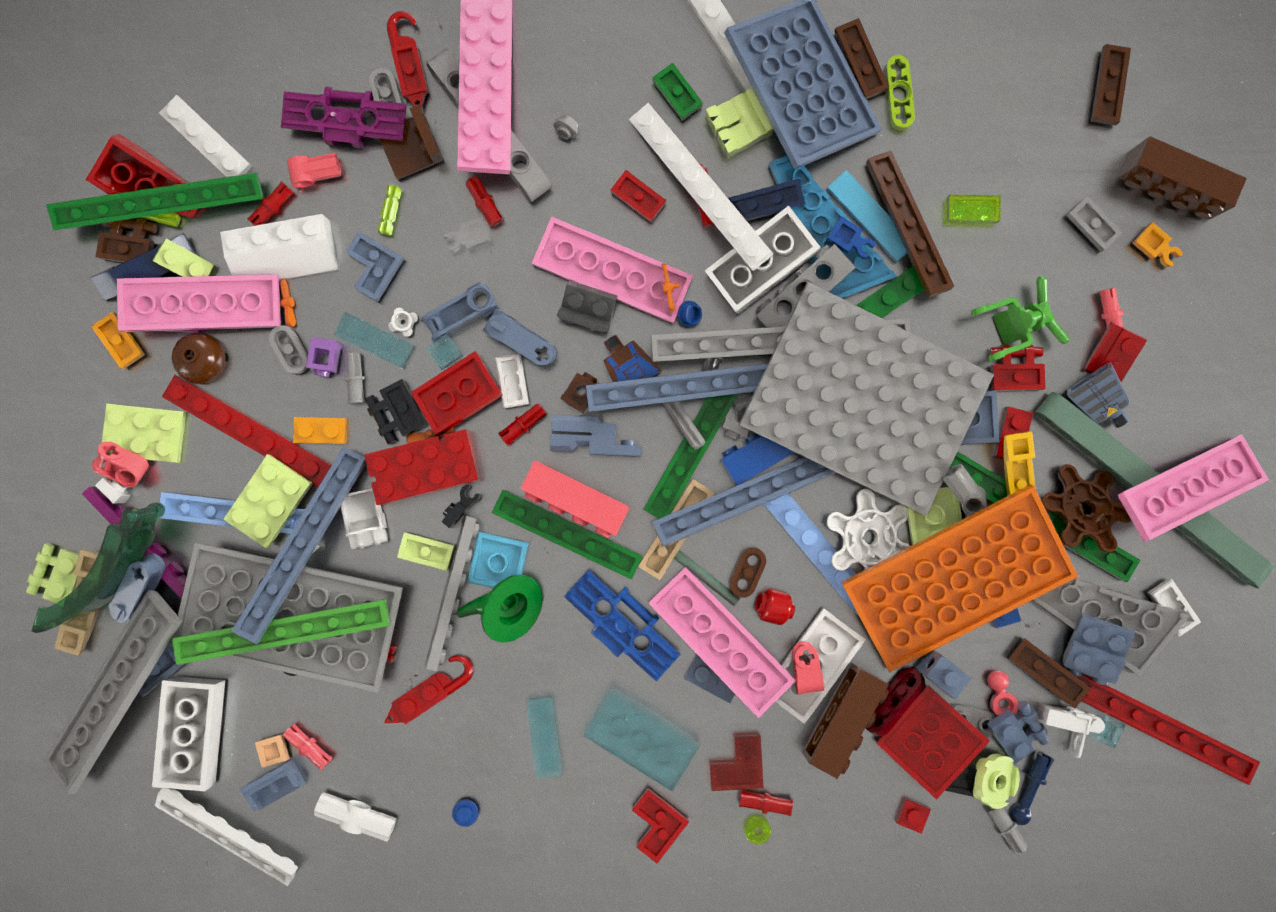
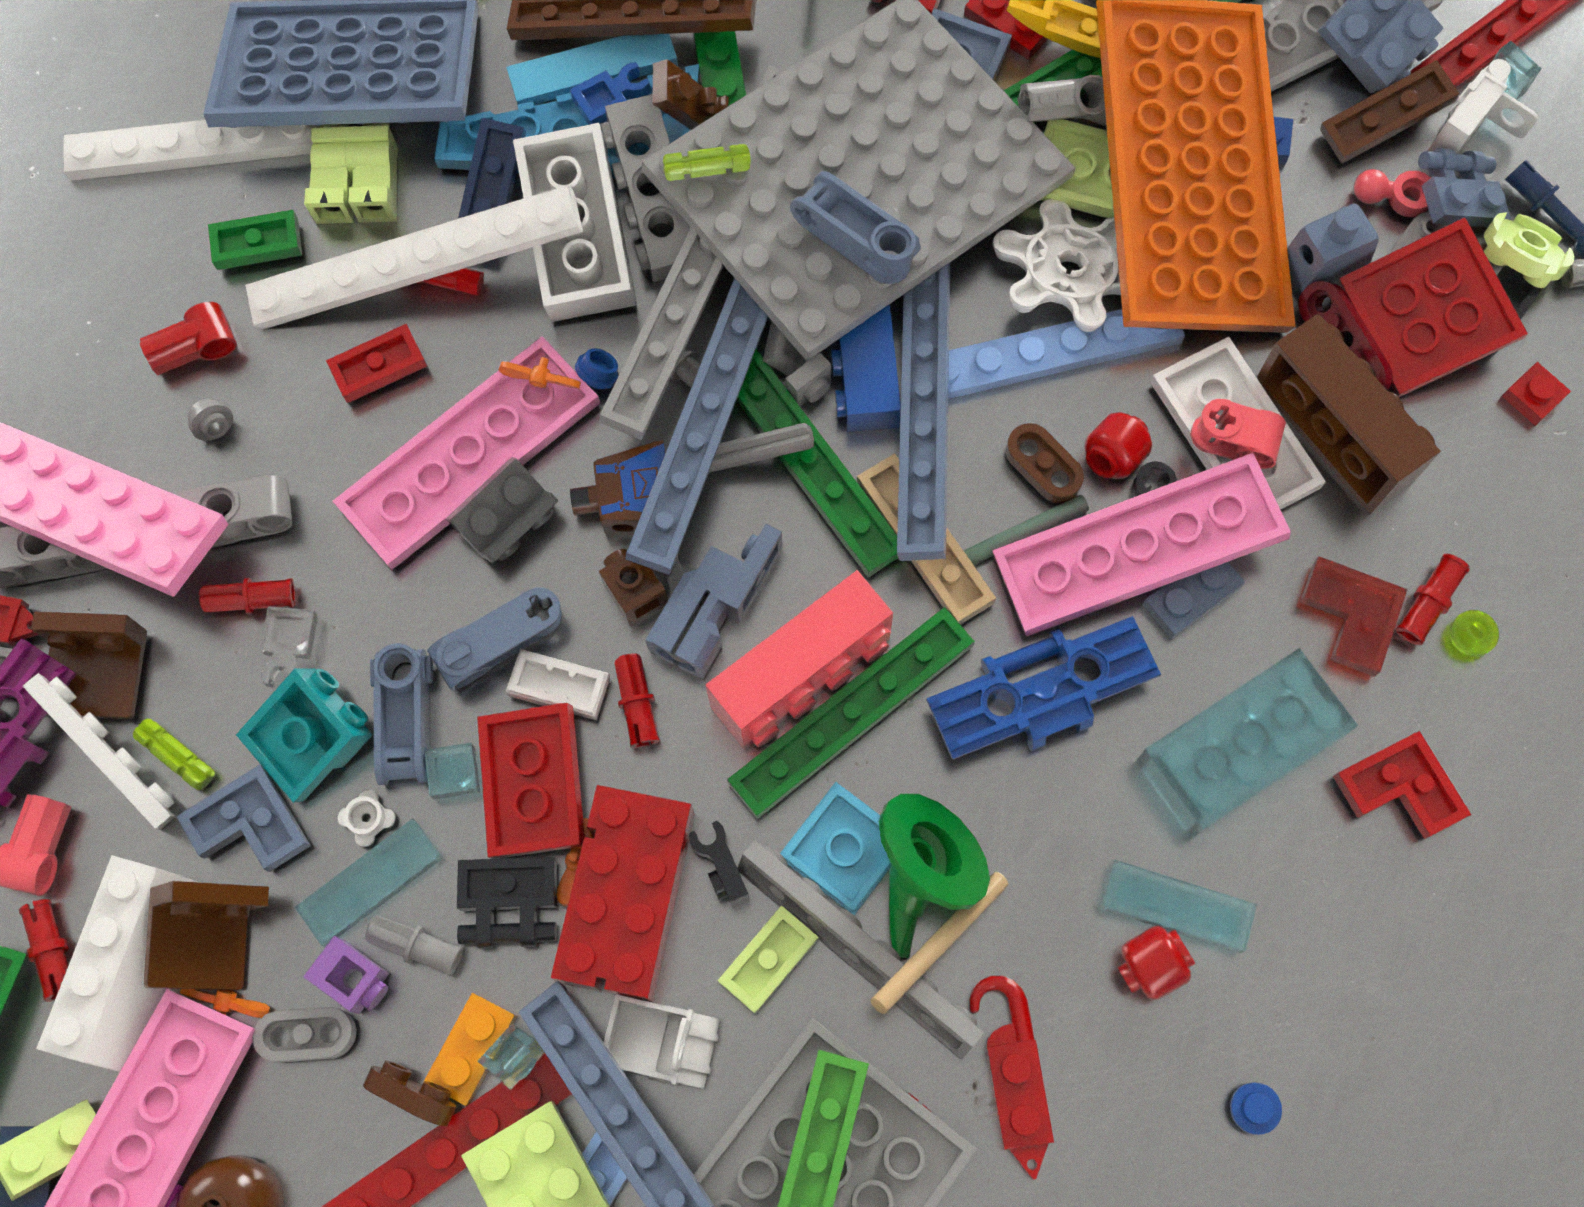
camera: 65 degrees left, 15 degrees down
none -> white plate [23,673,175,830]
none -> red piece [139,302,237,376]
none -> reddish brown bracket [144,881,269,990]
none -> teal plate [236,668,373,803]
none -> reddish brown plate [363,1060,457,1126]
none -> clear light blue plate [477,1024,545,1090]
none -> reddish brown plate [652,59,728,130]
none -> lime axle [662,144,751,181]
none -> sand blue piece [790,171,921,284]
none -> tan bar [871,872,1008,1014]
none -> red head [1117,926,1195,1000]
none -> black bush [1132,461,1177,497]

